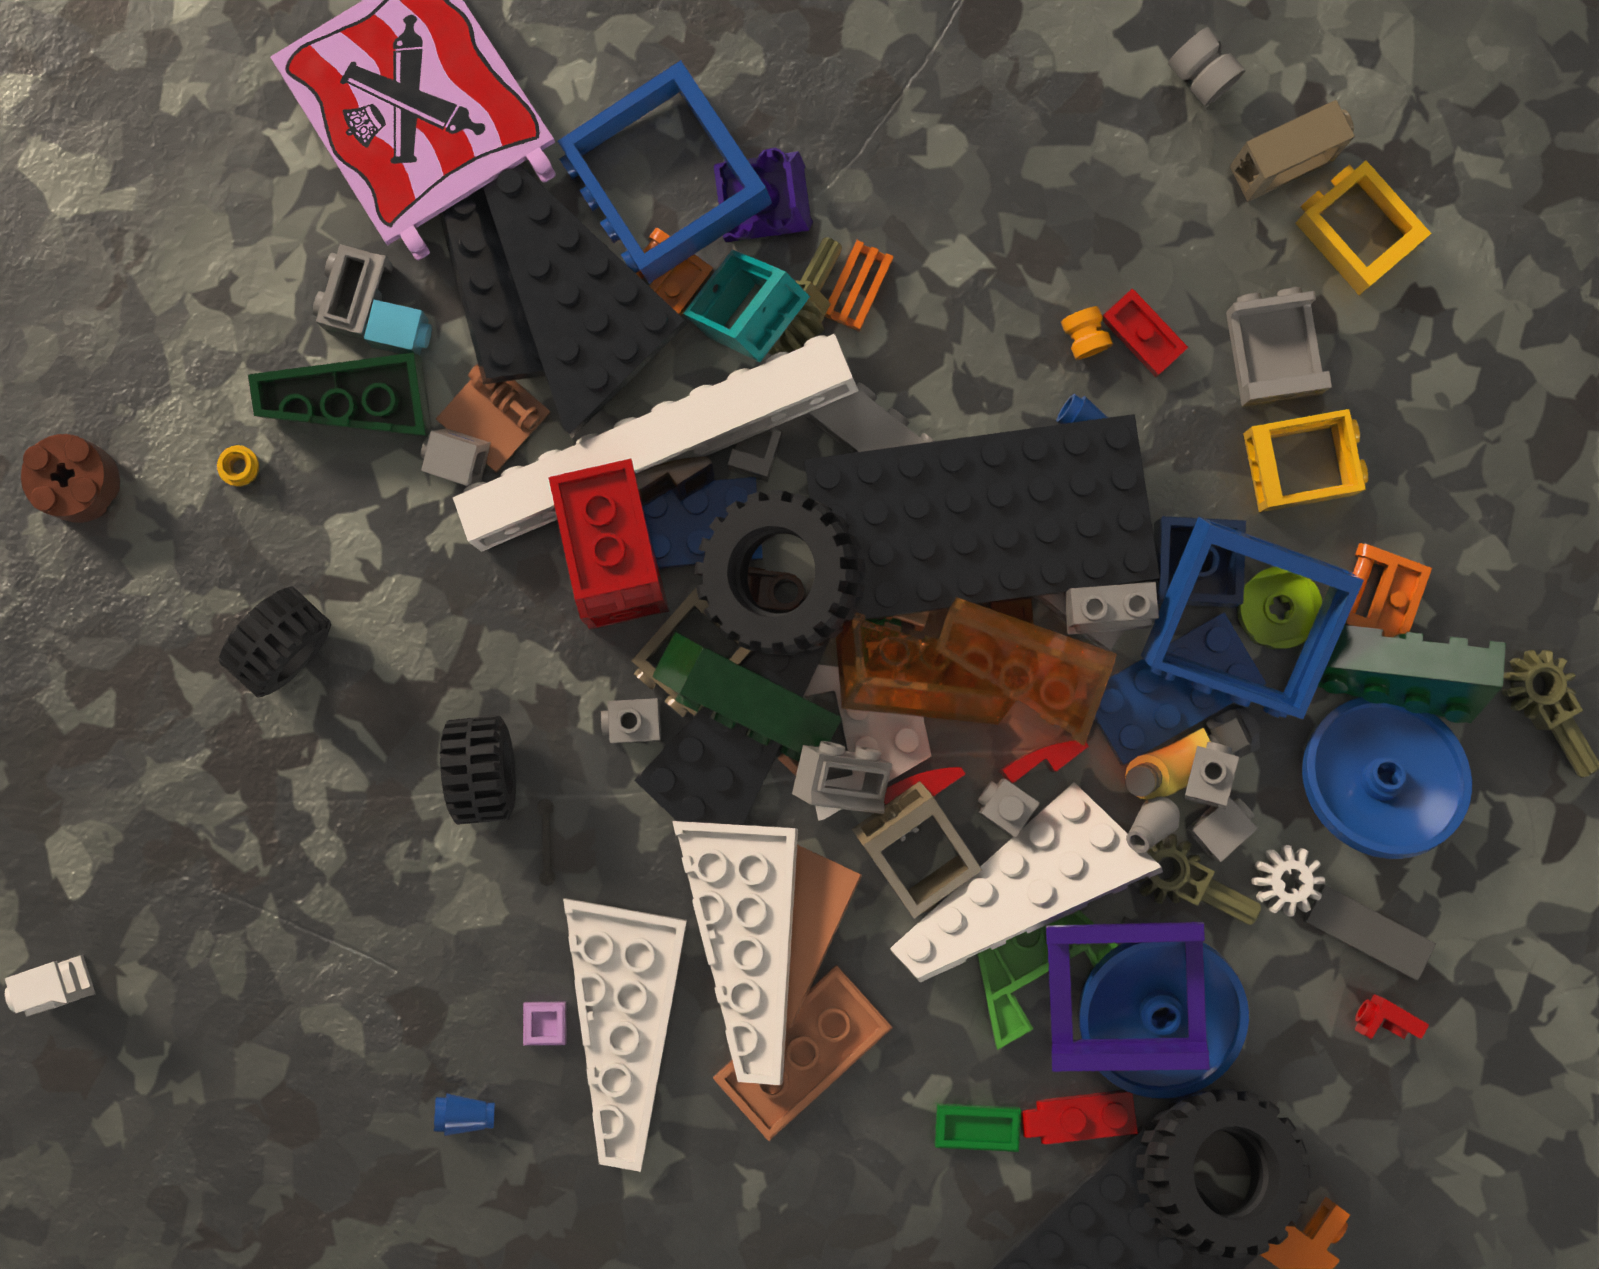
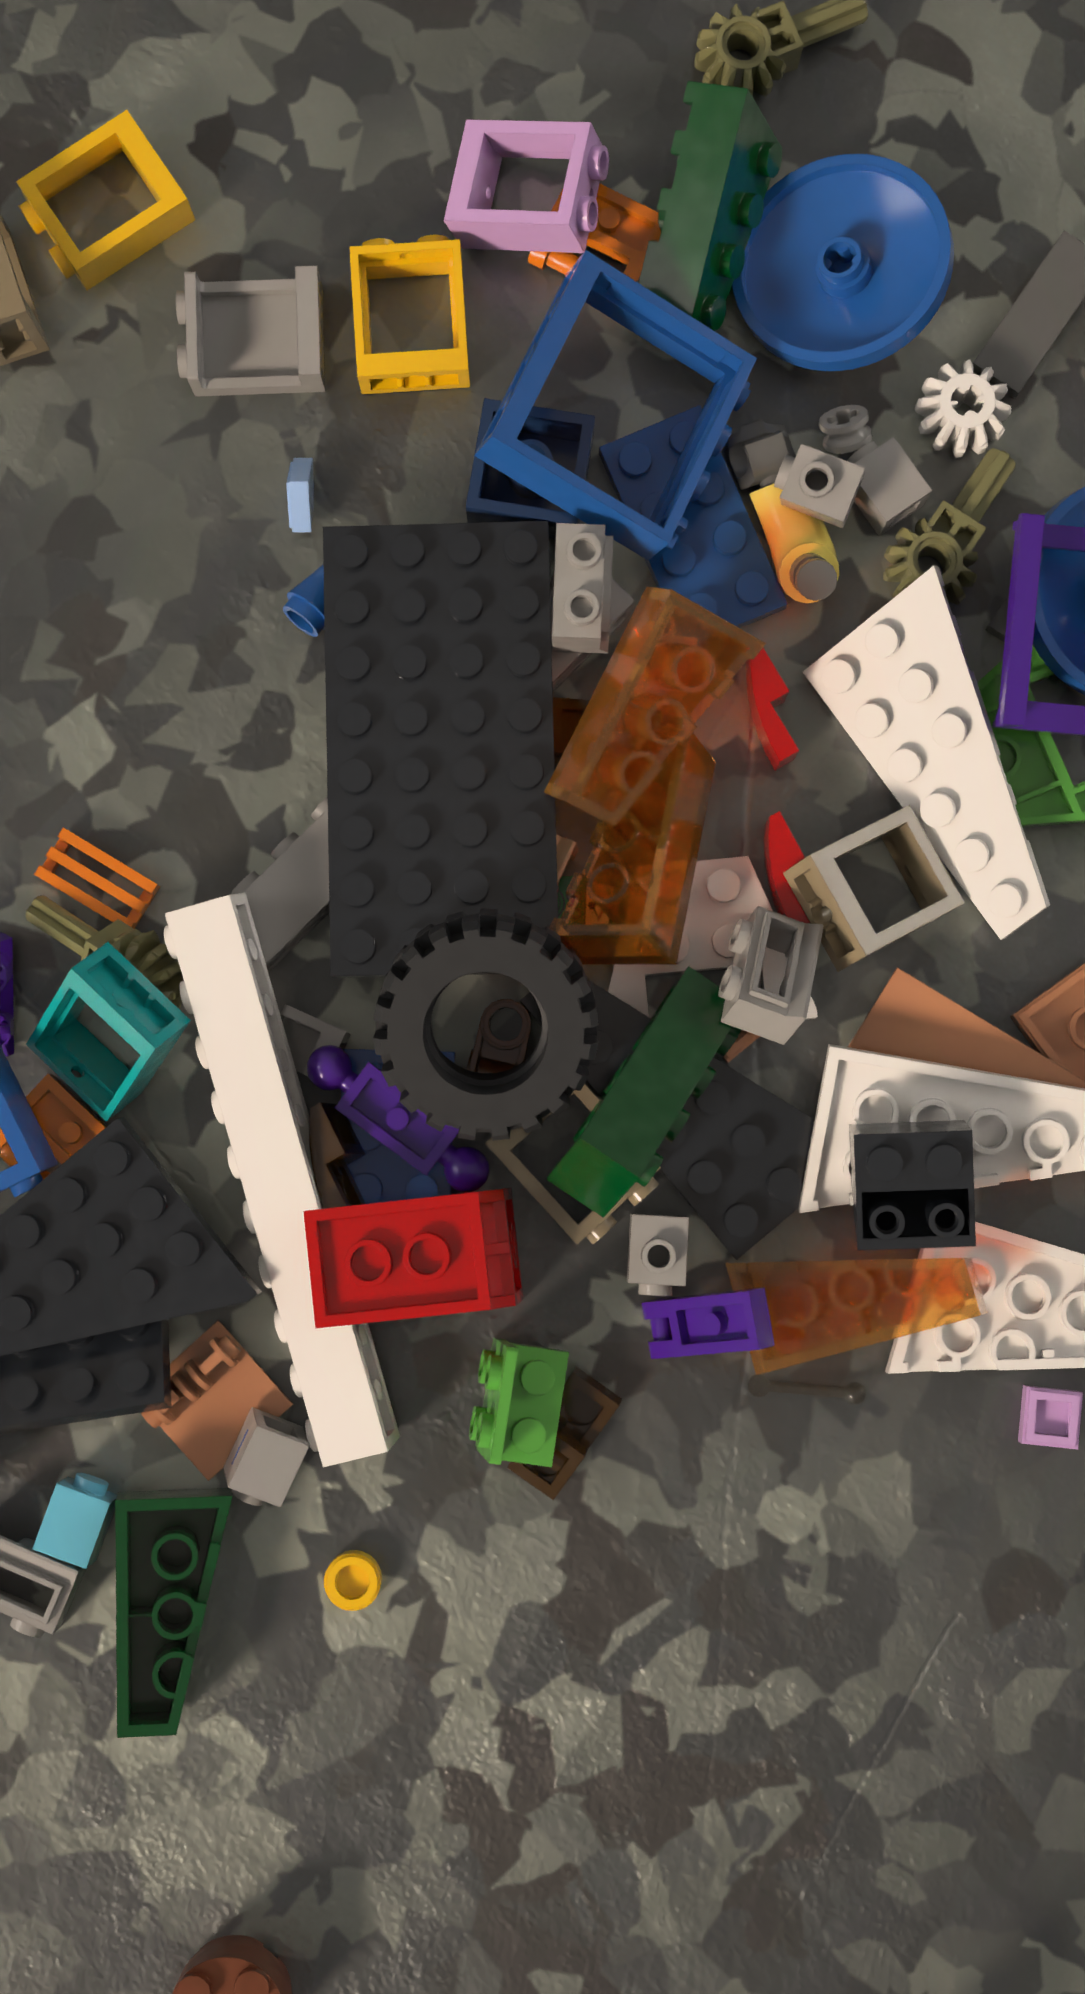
camera: 80 degrees left, 0 degrees up
yellow plate [217,445,259,487] -> none
black tyre [219,586,331,698] -> none
black tyre [440,715,516,825] -> none
light grey brick [977,779,1039,837] -> none
light orange wheel [1061,306,1113,360] -> none
red plate [1102,288,1188,377] -> none
light grey cone [1126,797,1180,853] -> none
lime plate [1237,567,1322,649] -> none
none -> light blue tile [286,458,314,532]
none -> dark purple plate [307,1045,490,1192]
none -> yellow tile [324,1550,382,1611]
none -> lavender window [444,120,609,253]
none -> bright green bracket [469,1338,569,1467]
none -> dark brown slope [507,1367,622,1500]
none -> dark purple plate [641,1287,775,1359]
none -> clear orange wedge [725,1257,988,1375]
none -> light grey bush [819,405,873,454]
none -> black slope [849,1120,976,1251]

